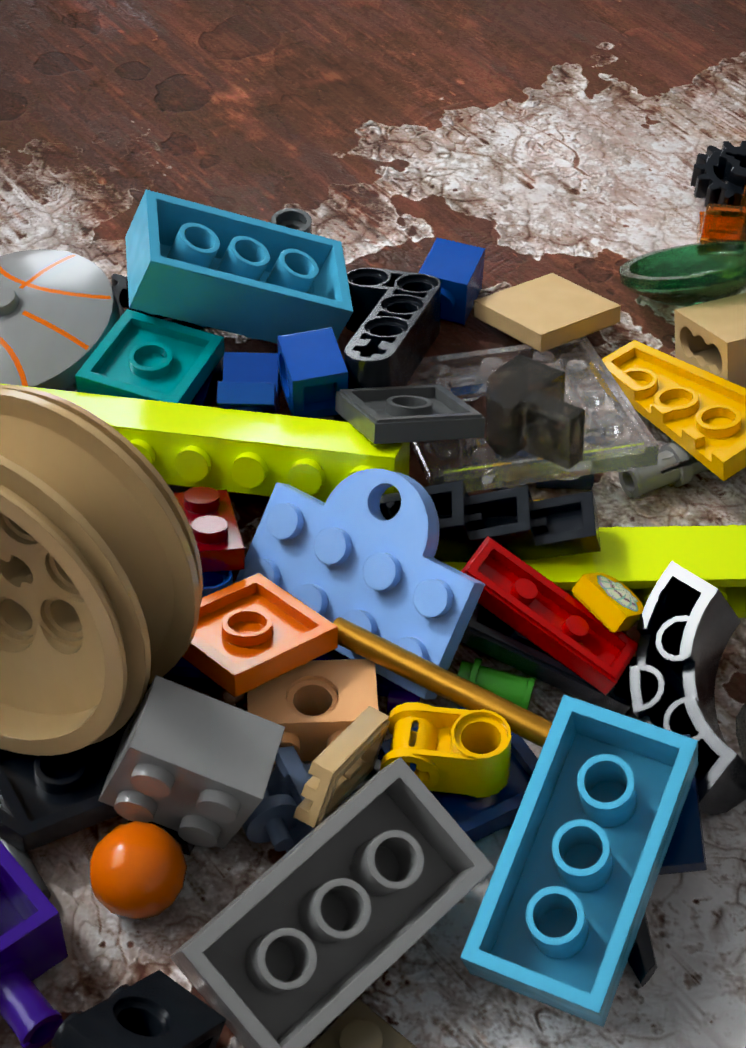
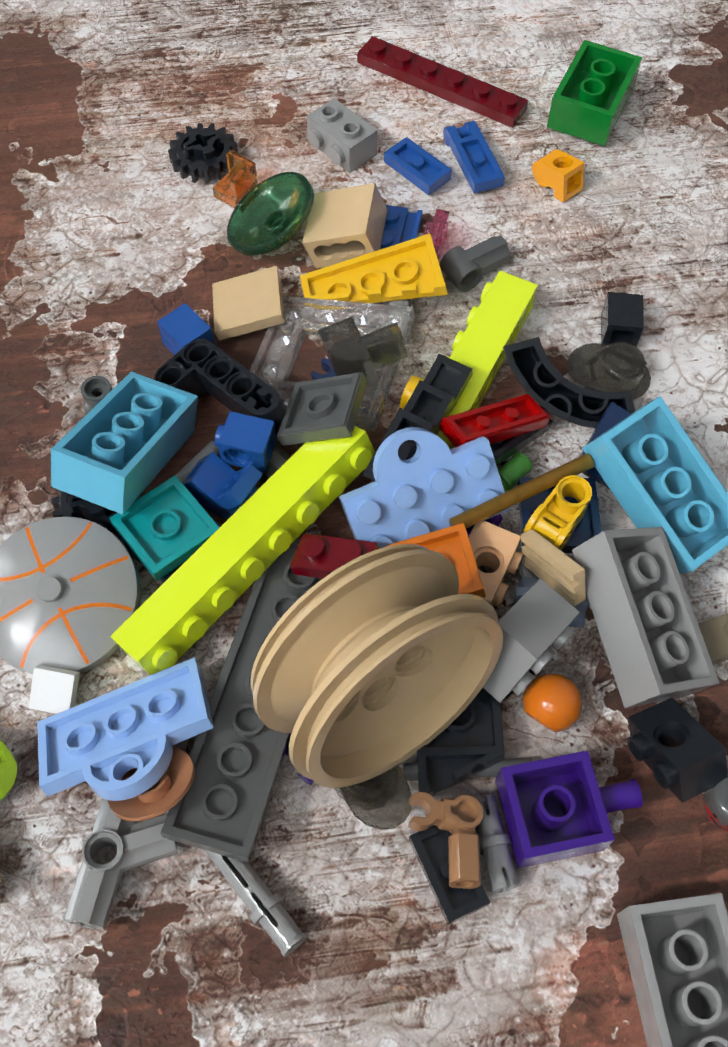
camera: 60 degrees left, 15 degrees up
yellow tile [571,572,644,633] -> none

